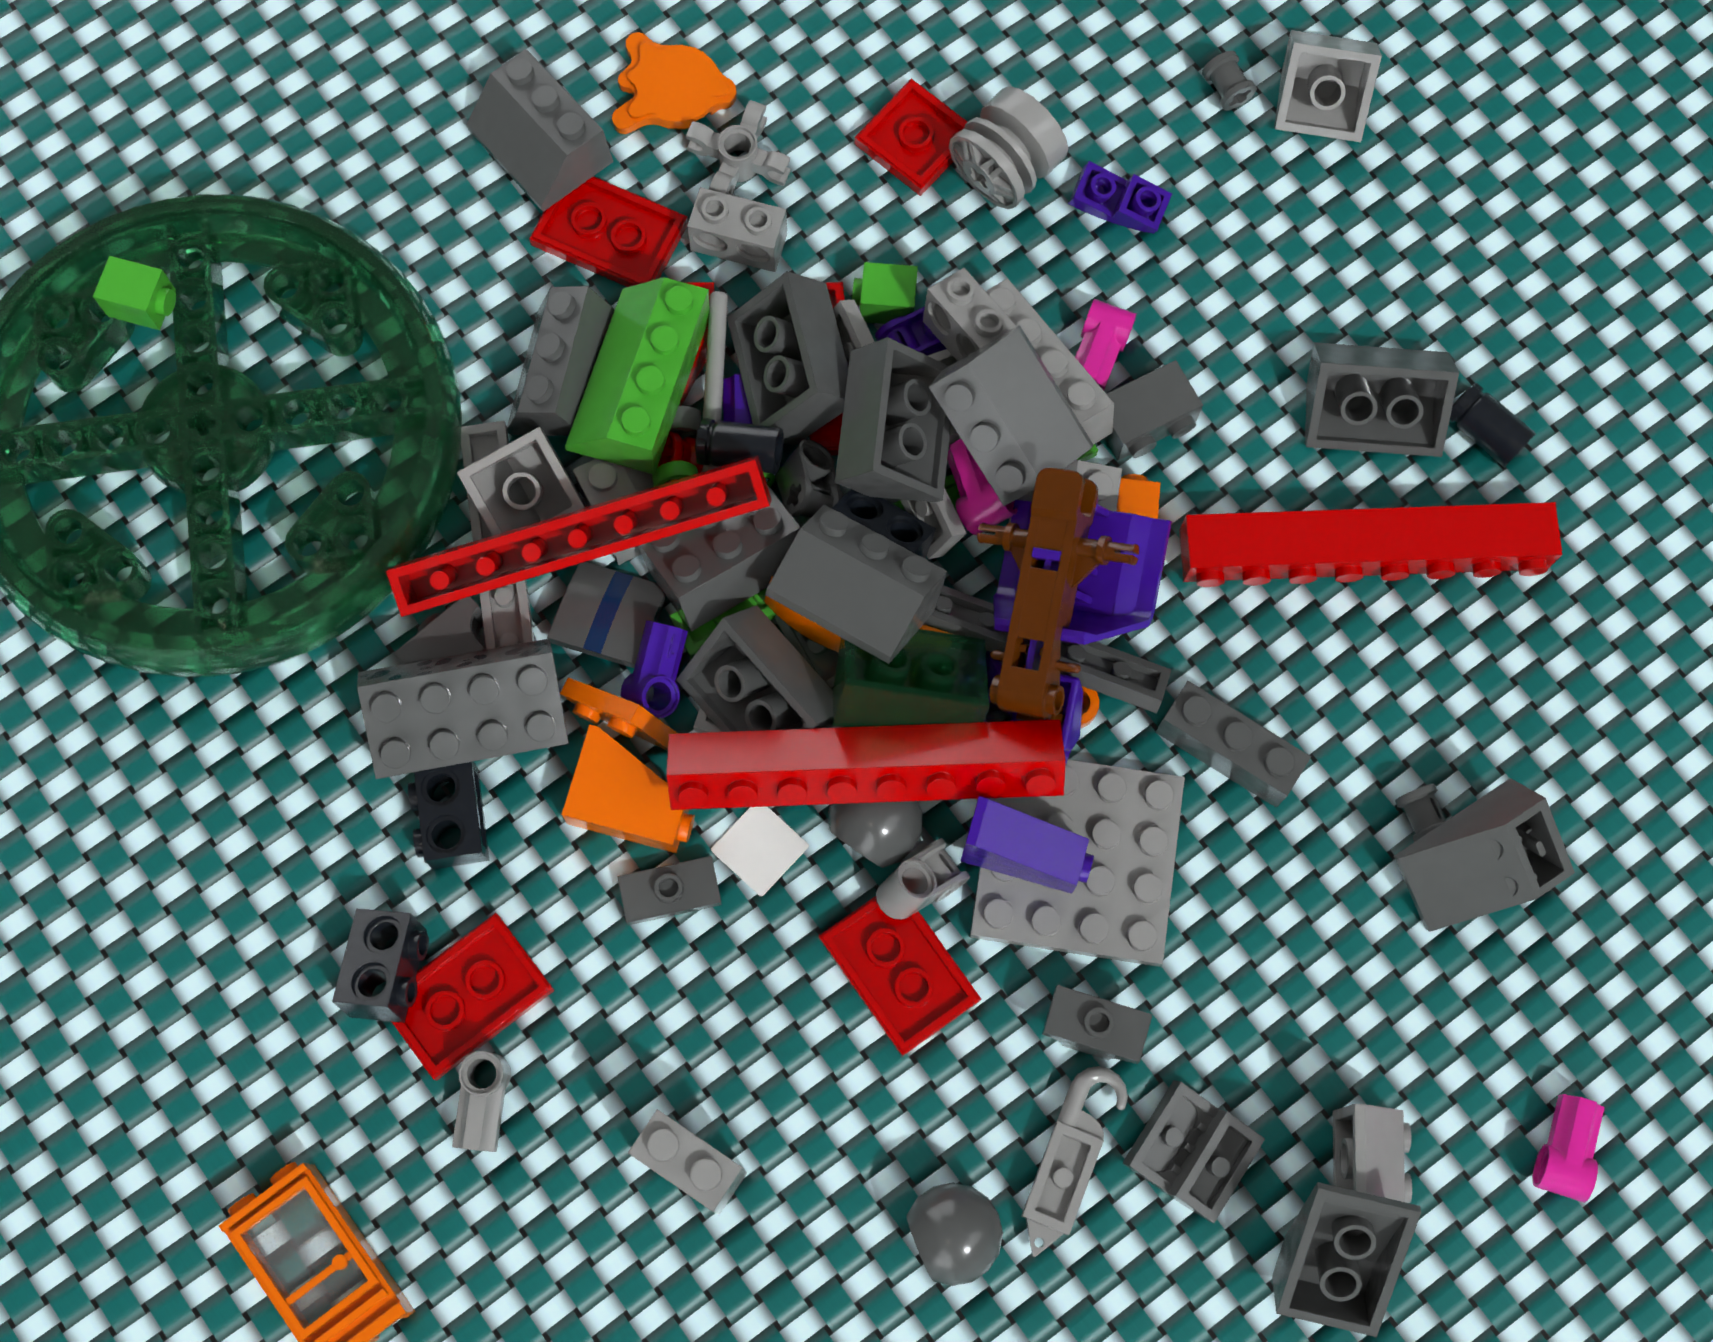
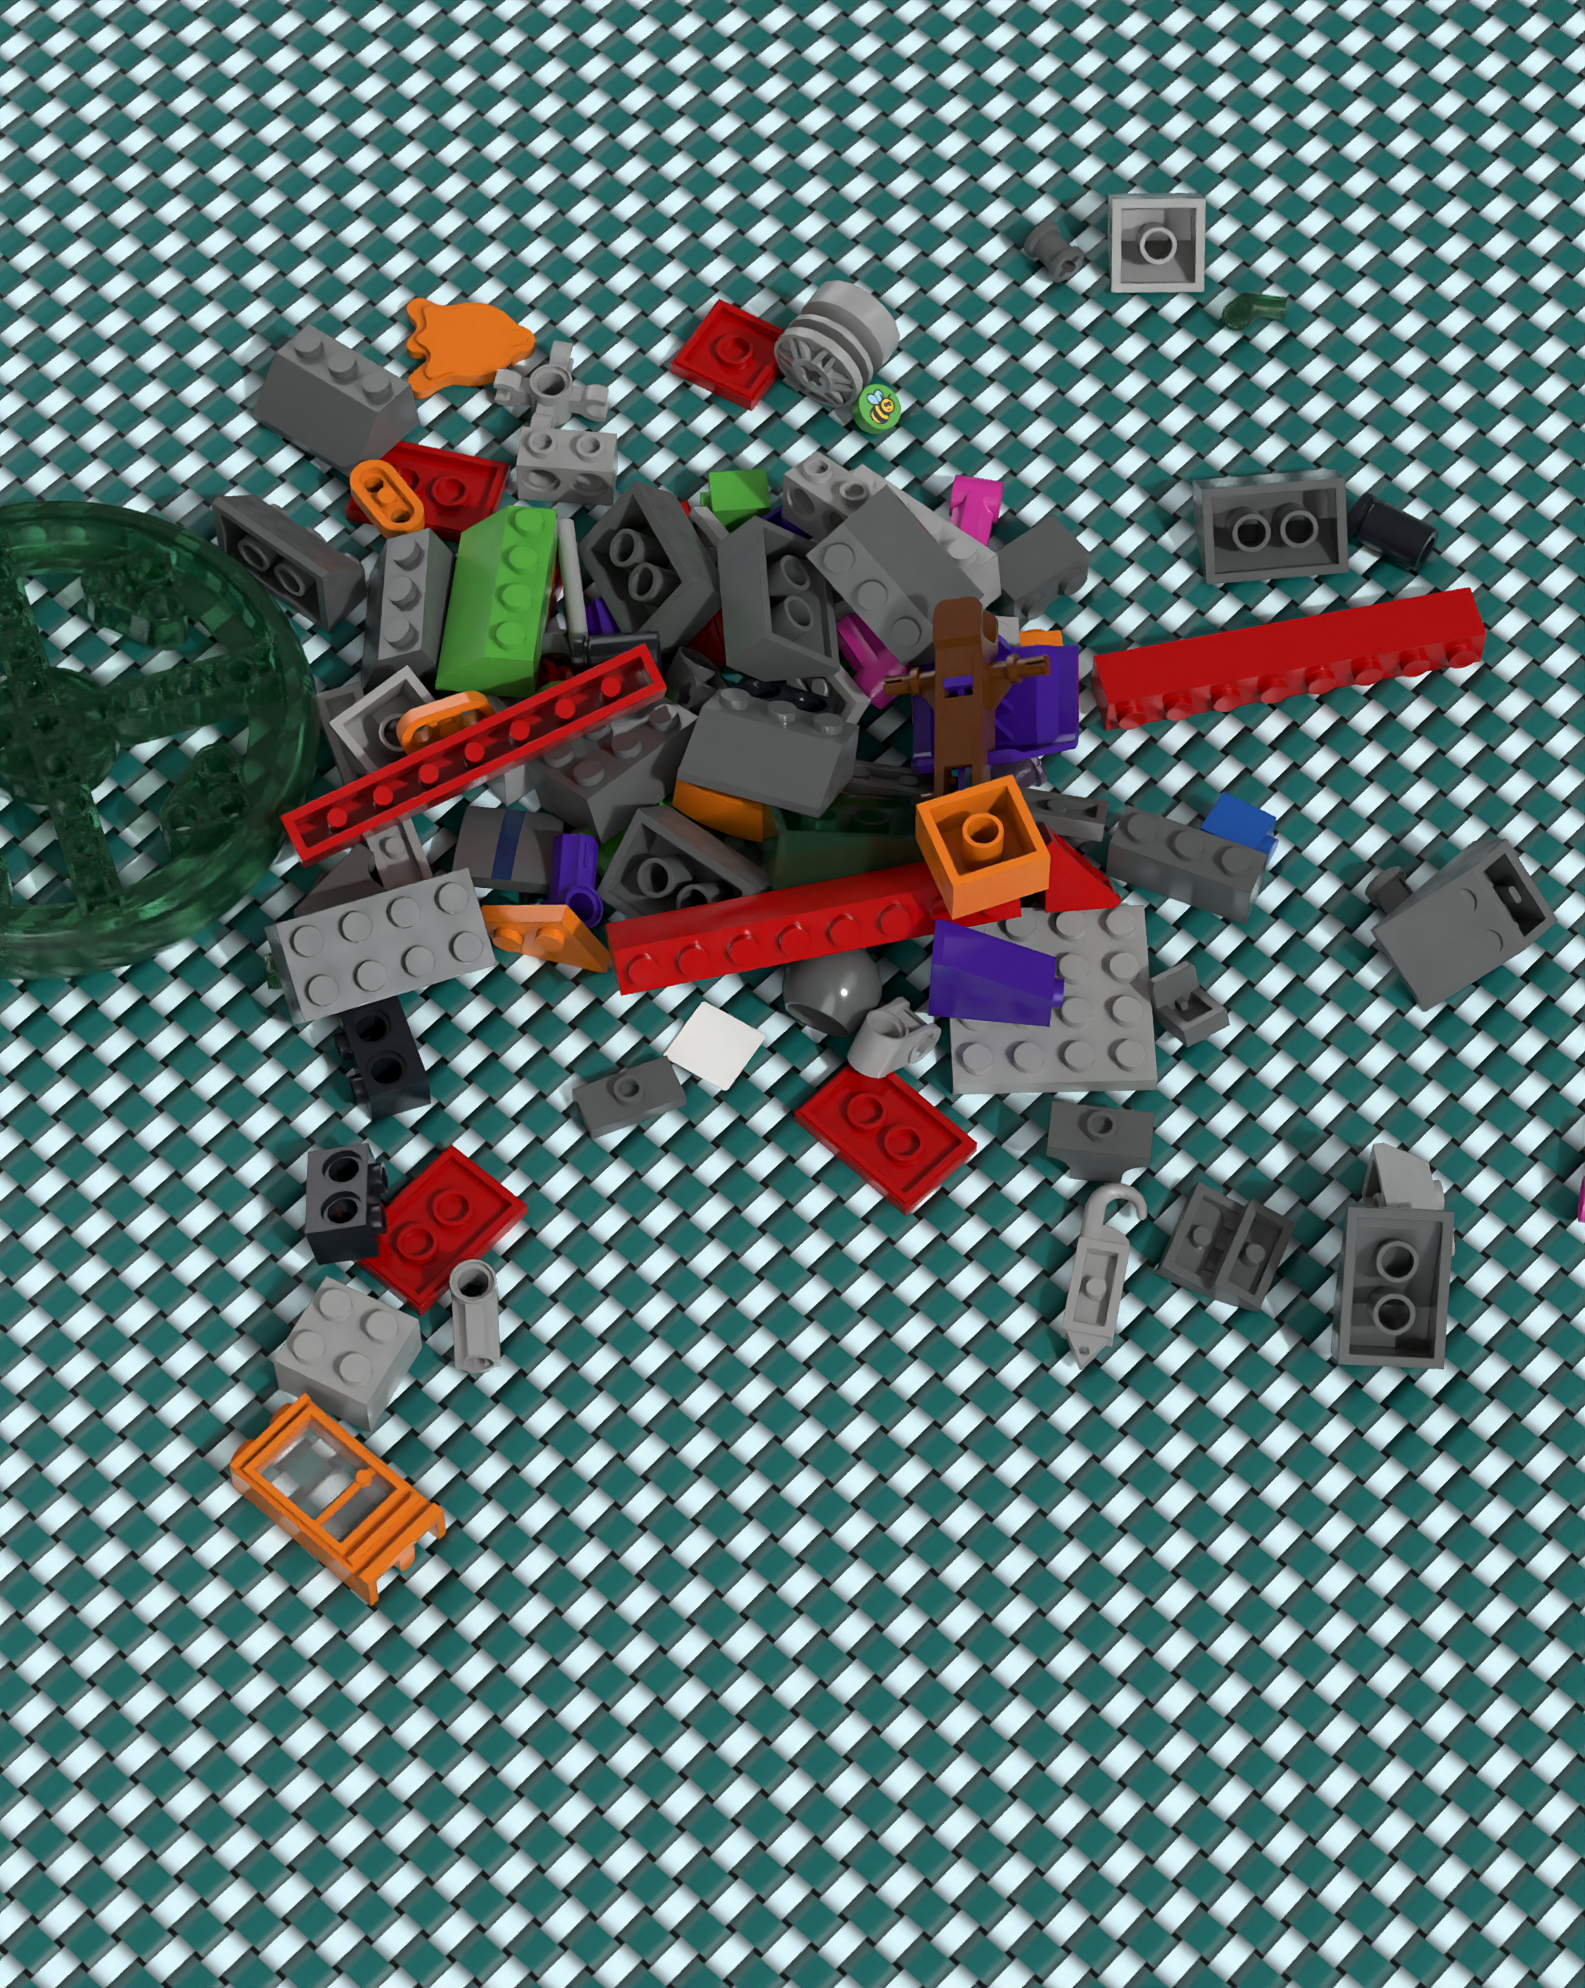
camera: 10 degrees left, 15 degrees down
orange slope [561,724,695,853] -> none
light grey brick [628,1109,747,1215] -> none
dark grey helmet [906,1182,1003,1286] -> none
dark purple slope [1068,161,1172,234] -> none
none -> dark grey slope [212,494,367,634]
none -> light grey brick [273,1276,422,1432]
none -> orange plate [350,460,425,539]
none -> orange plate [396,691,496,755]
none -> bright green tile [851,384,901,434]
none -> orange brick [915,774,1051,920]
none -> red slope [1036,822,1122,913]
none -> dark grey bracket [1147,960,1230,1048]
none -> blue brick [1200,792,1279,866]
none -> clear green arm [1222,292,1287,331]

